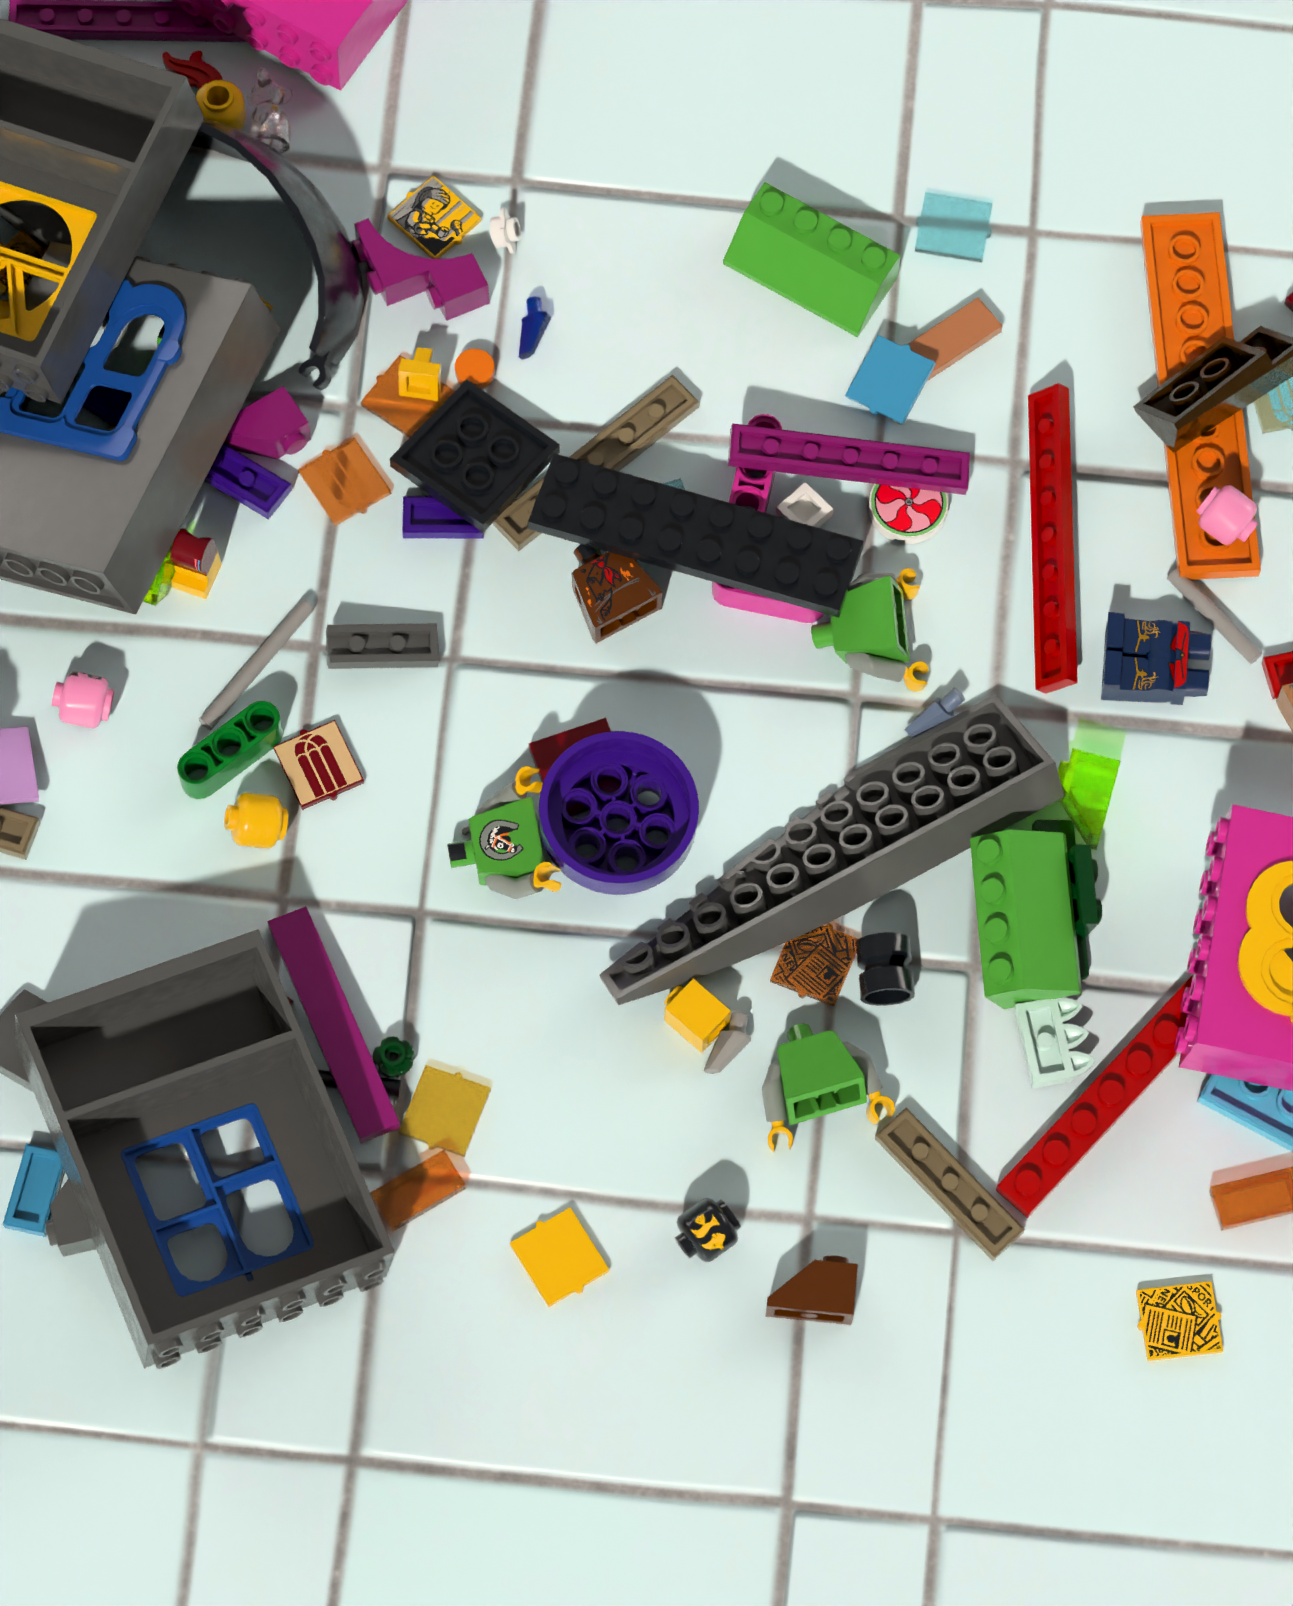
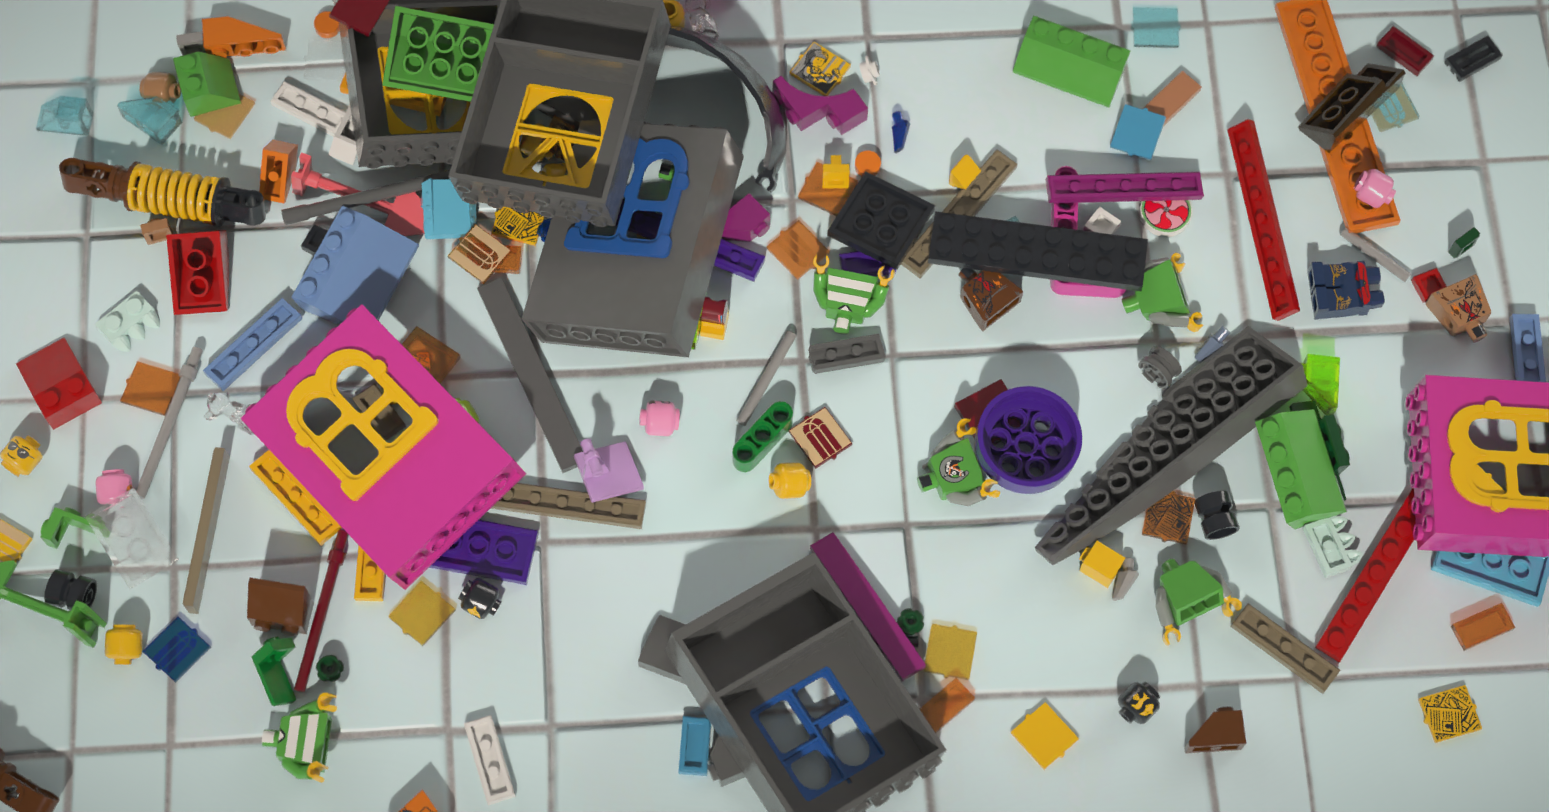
camera: 10 degrees left, 0 degrees up
none -> bright green torso [813,254,895,334]
none -> yellow slope [949,154,981,189]
none -> dark grey wheel [1138,346,1182,389]

